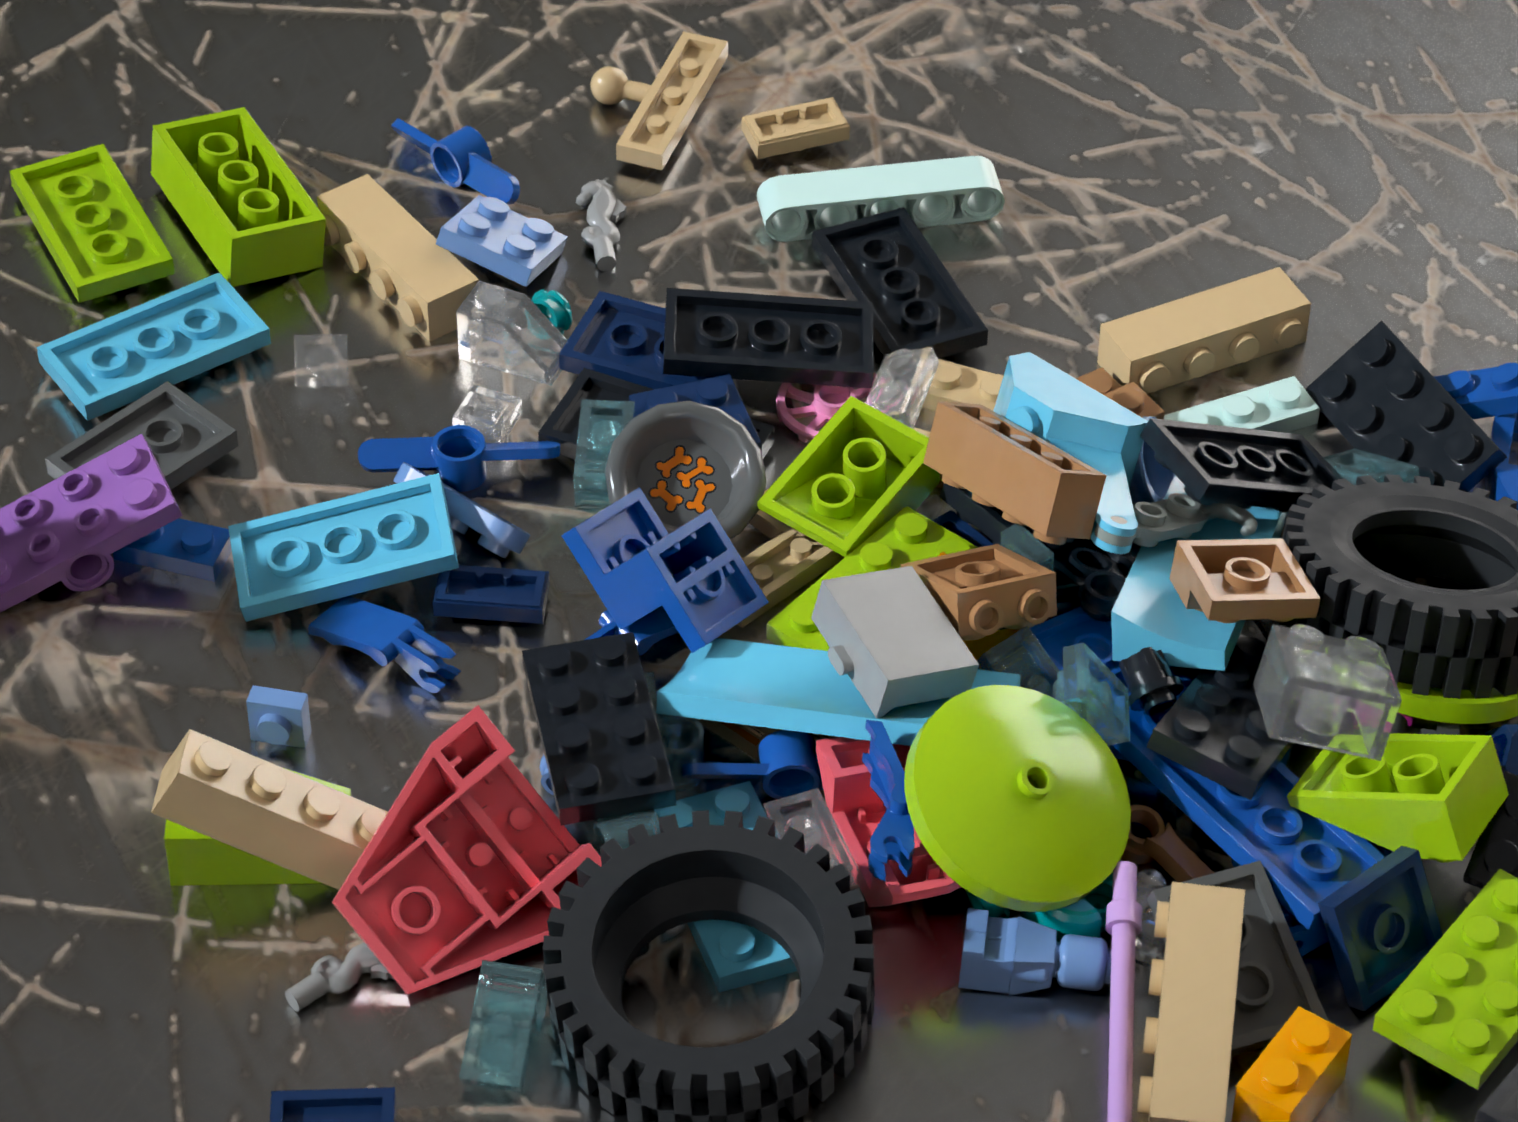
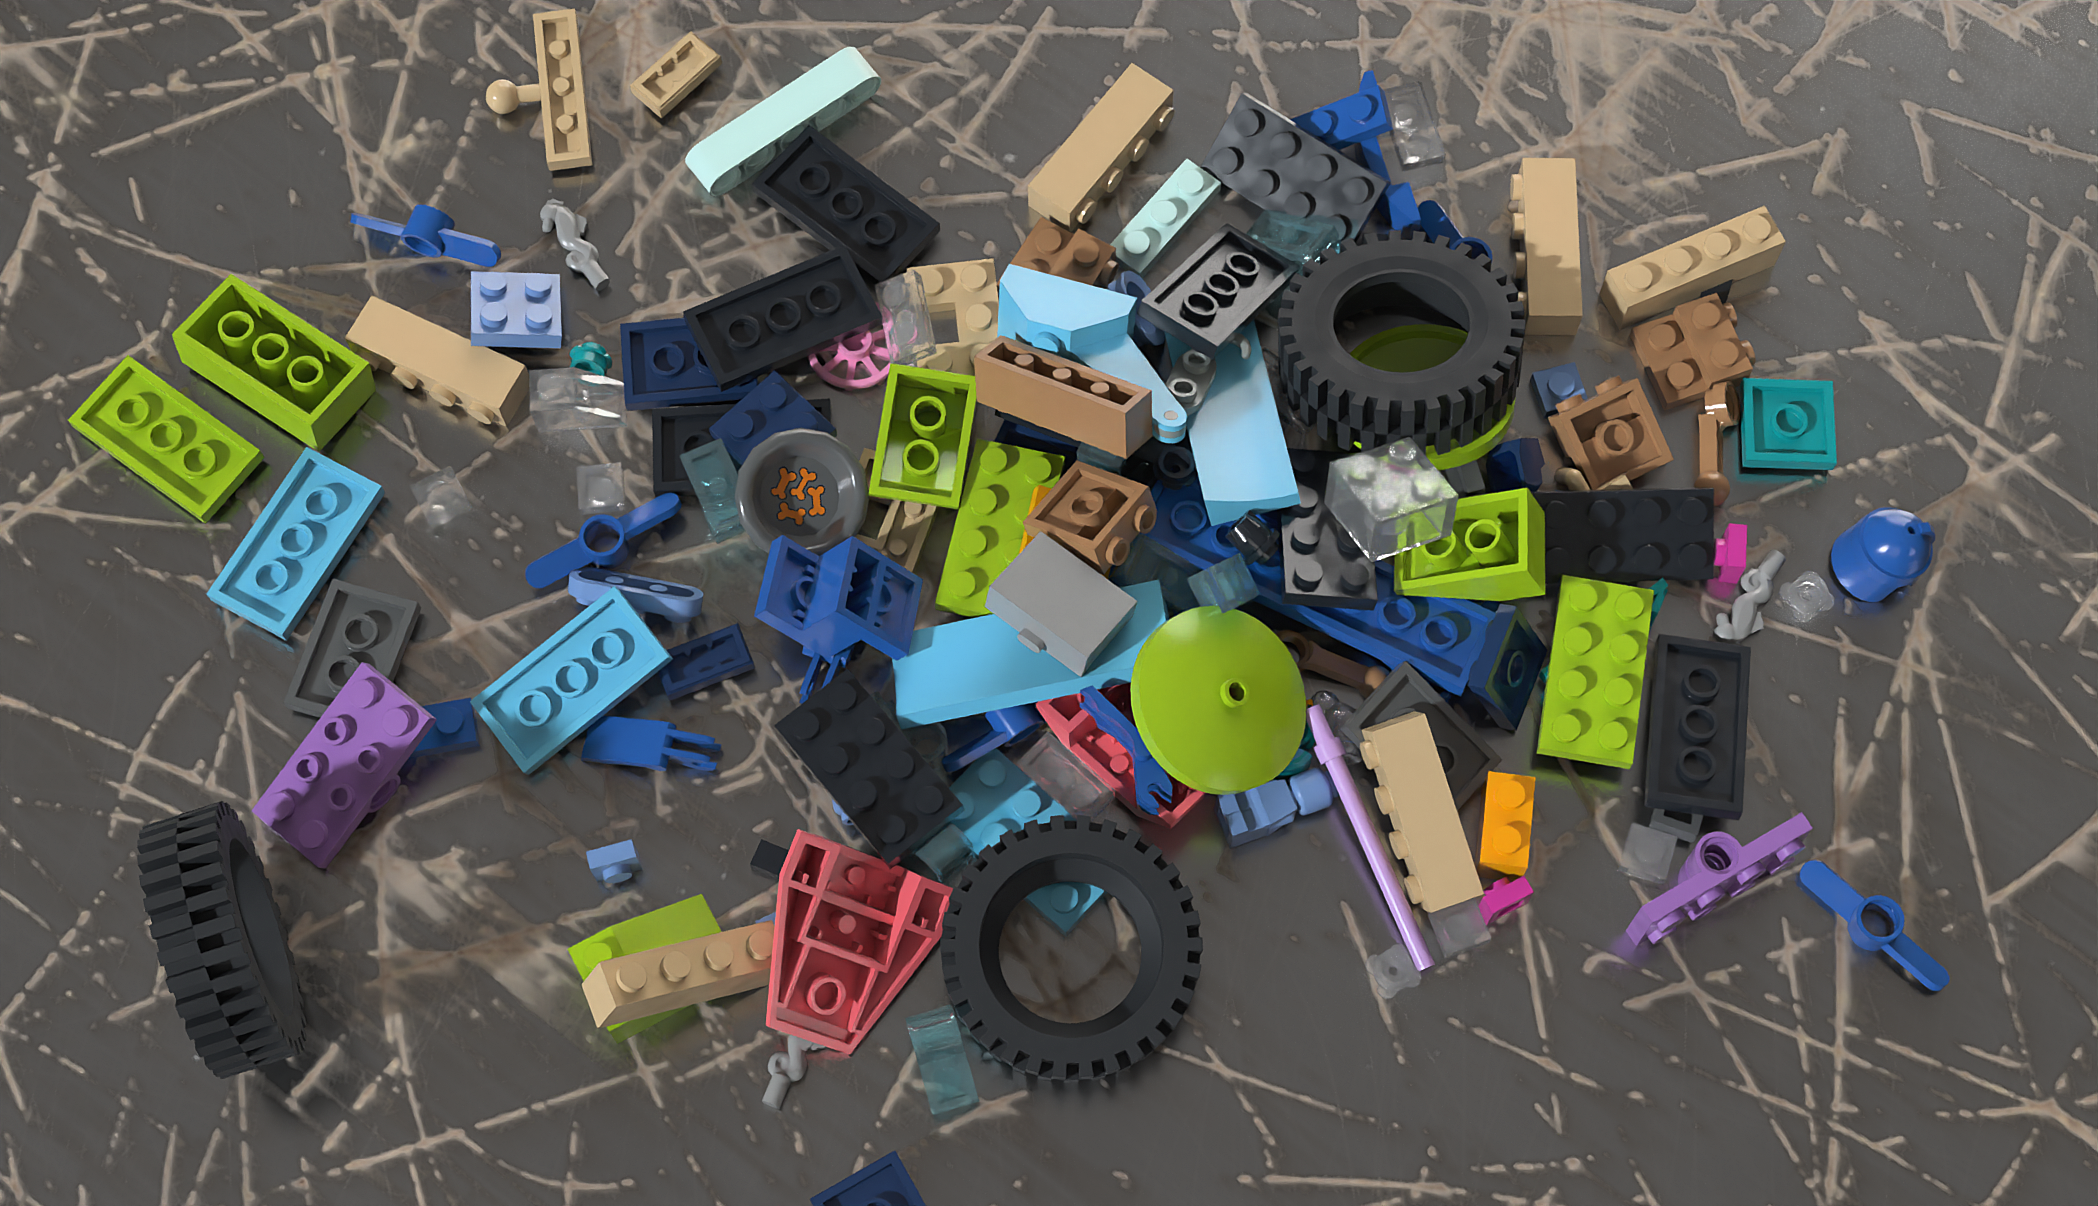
camera: 25 degrees left, 25 degrees up
medium nougat plate [1169,538,1321,623] -> none

